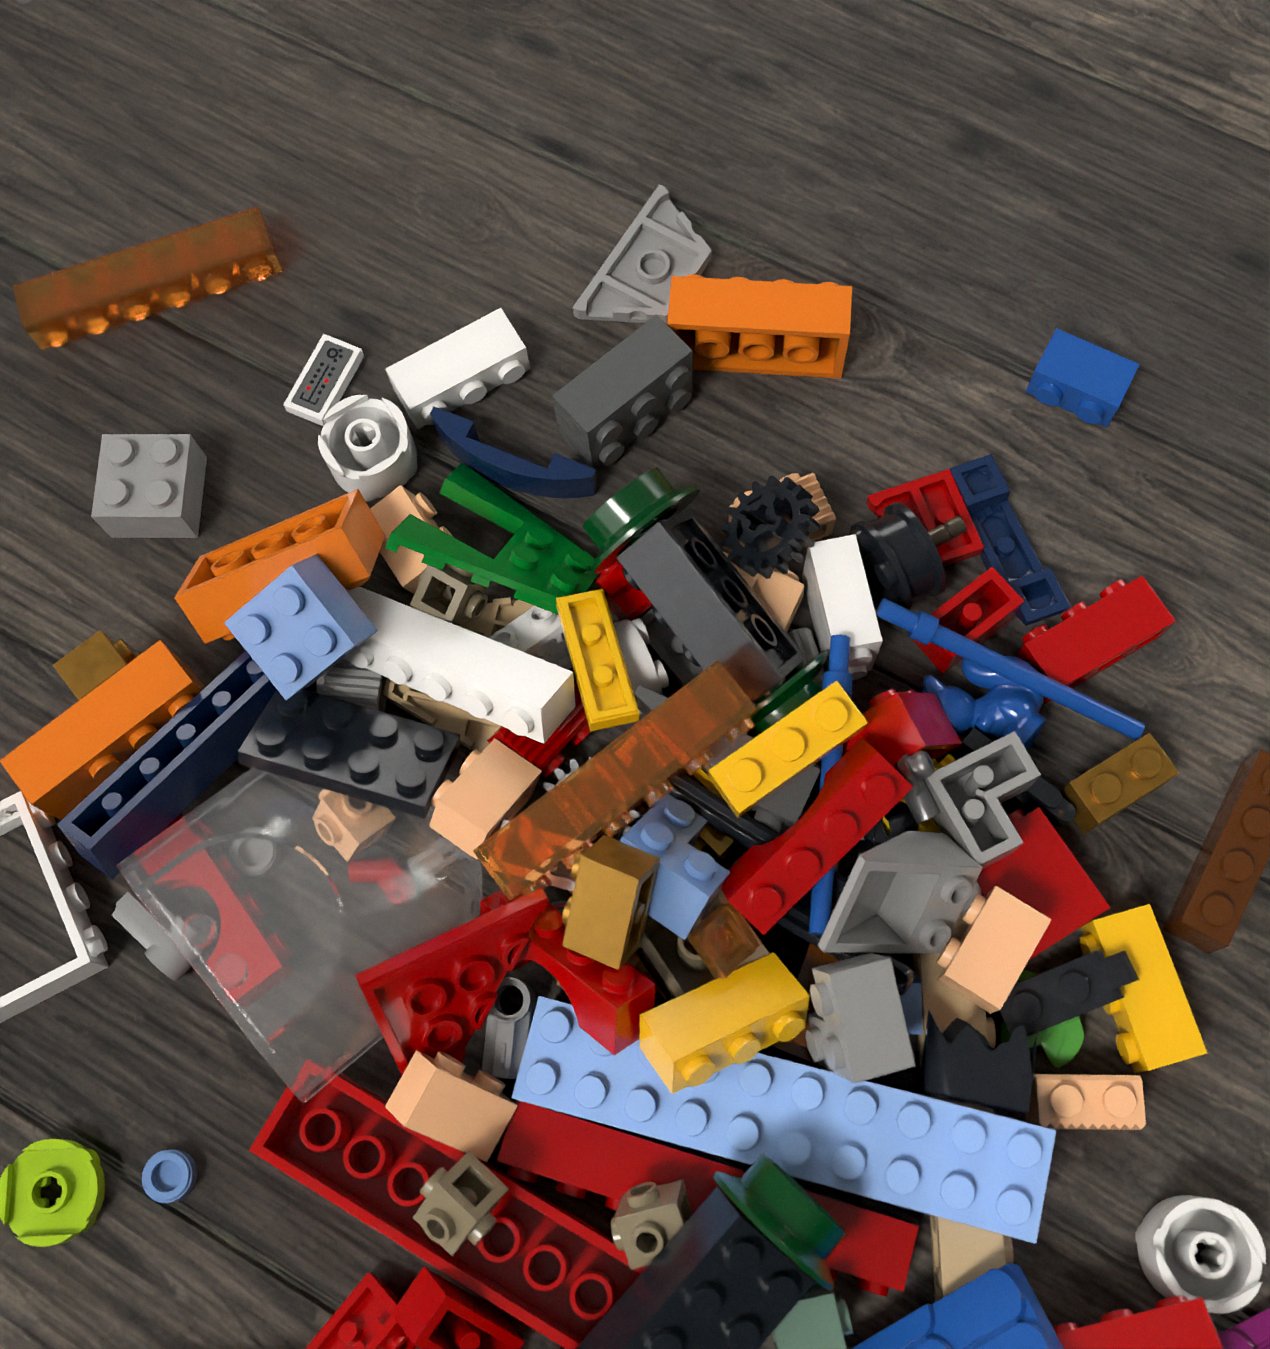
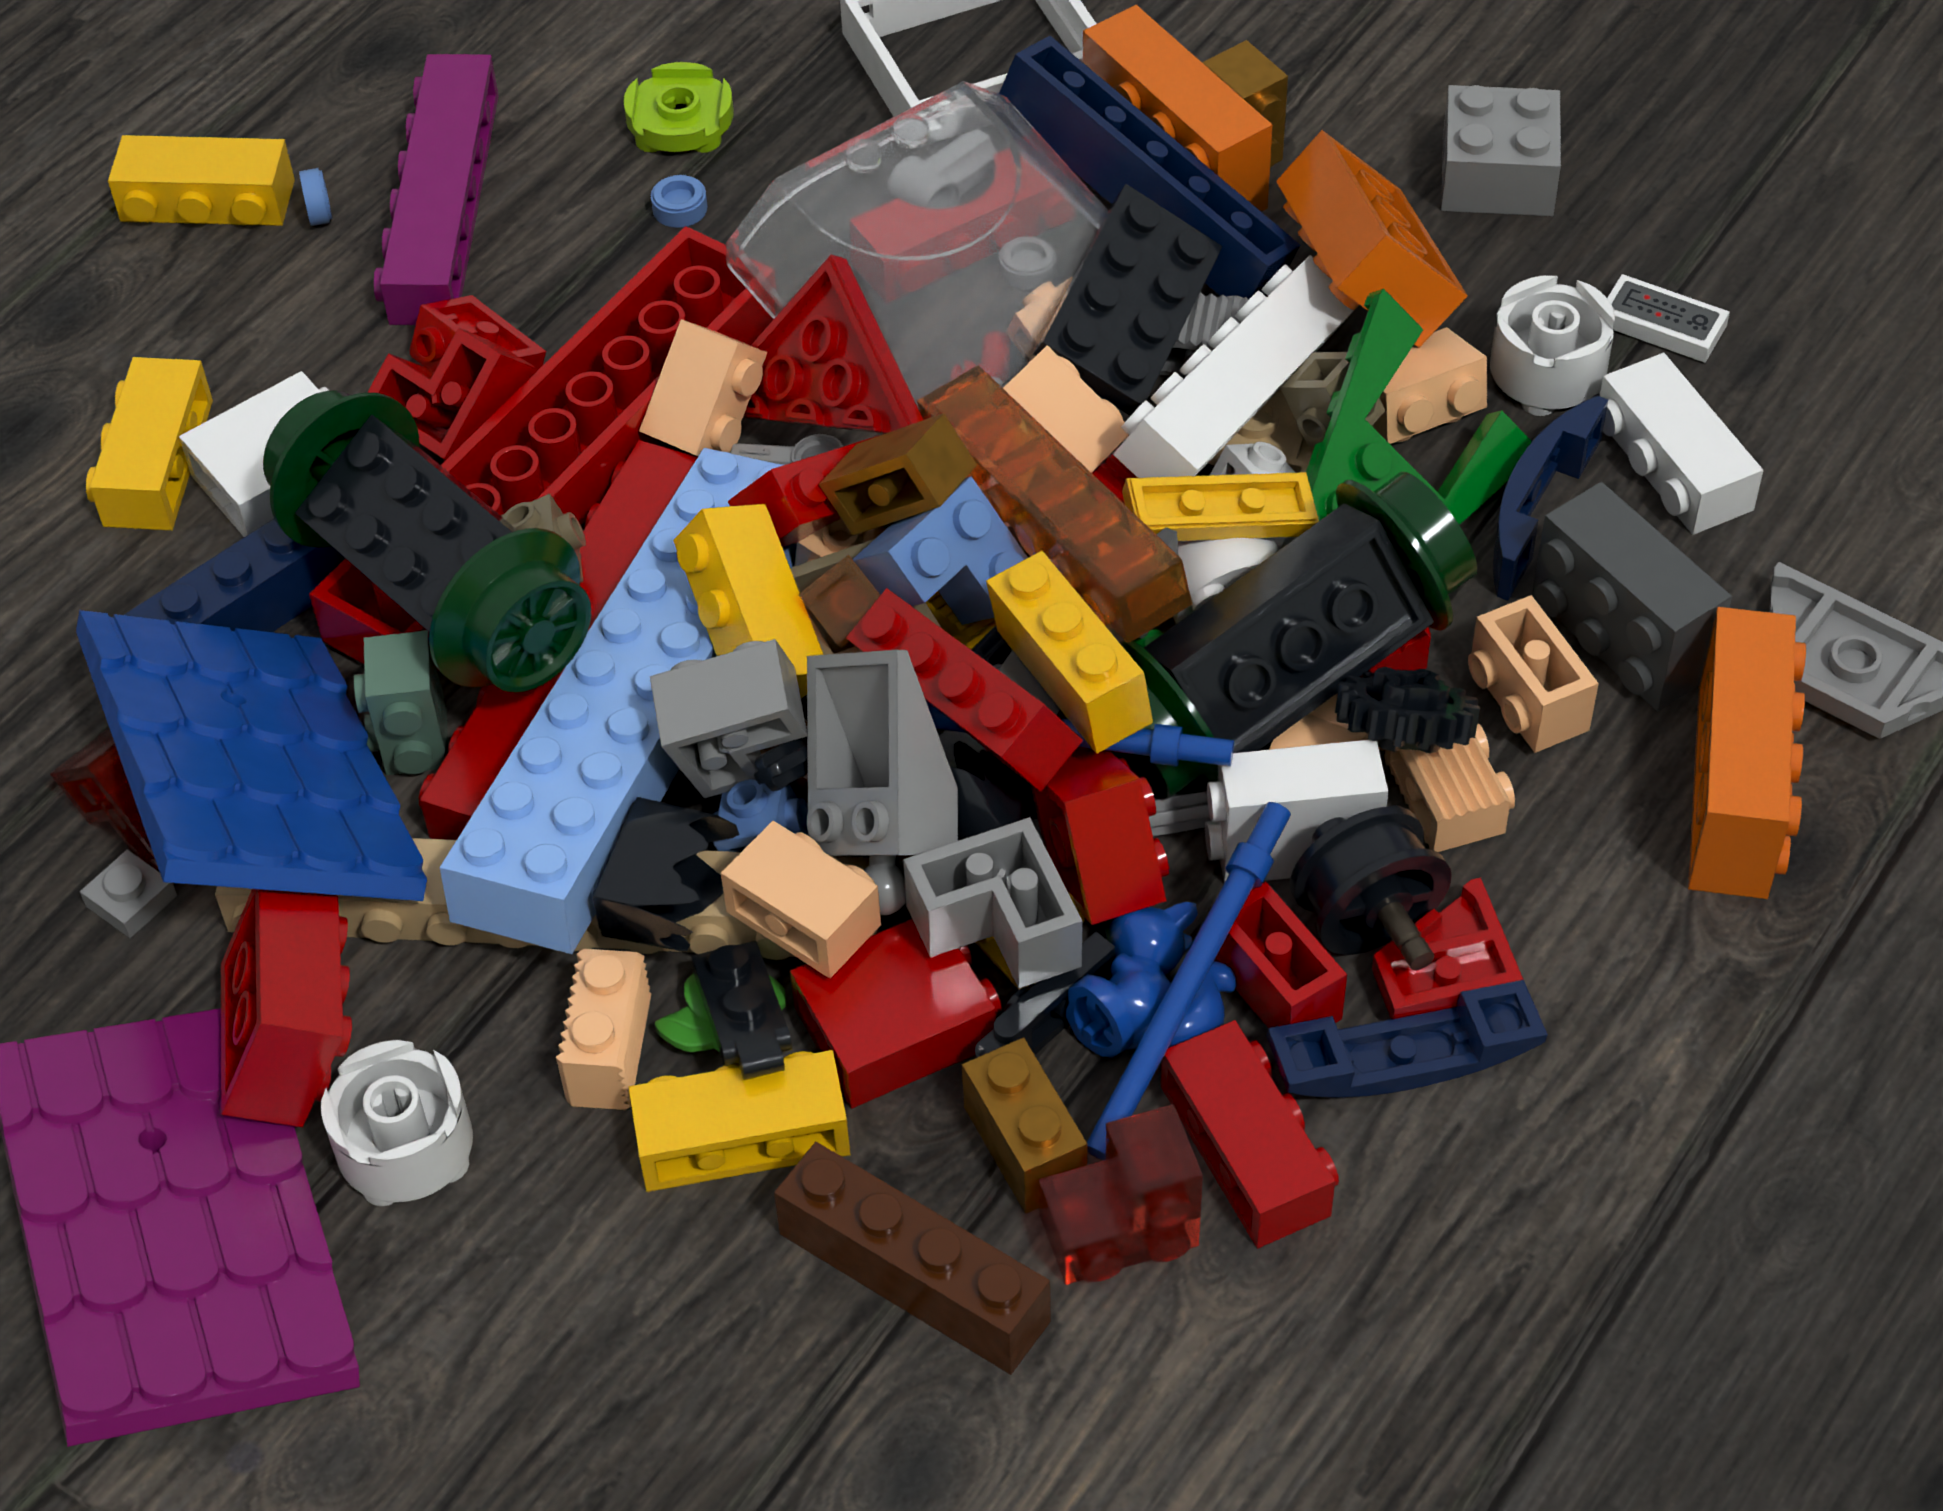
camera: 90 degrees right, 20 degrees down
clear orange brick [12,206,283,350] -> none
medium blue brick [224,554,378,701] -> none
dark tan brick [413,1151,508,1256] -> none
flat silver arm [897,751,940,823] -> none
blue brick [1025,328,1140,428] -> none
none -> clear red brick [1039,1104,1203,1285]
none -> light nougat brick [1468,595,1599,753]

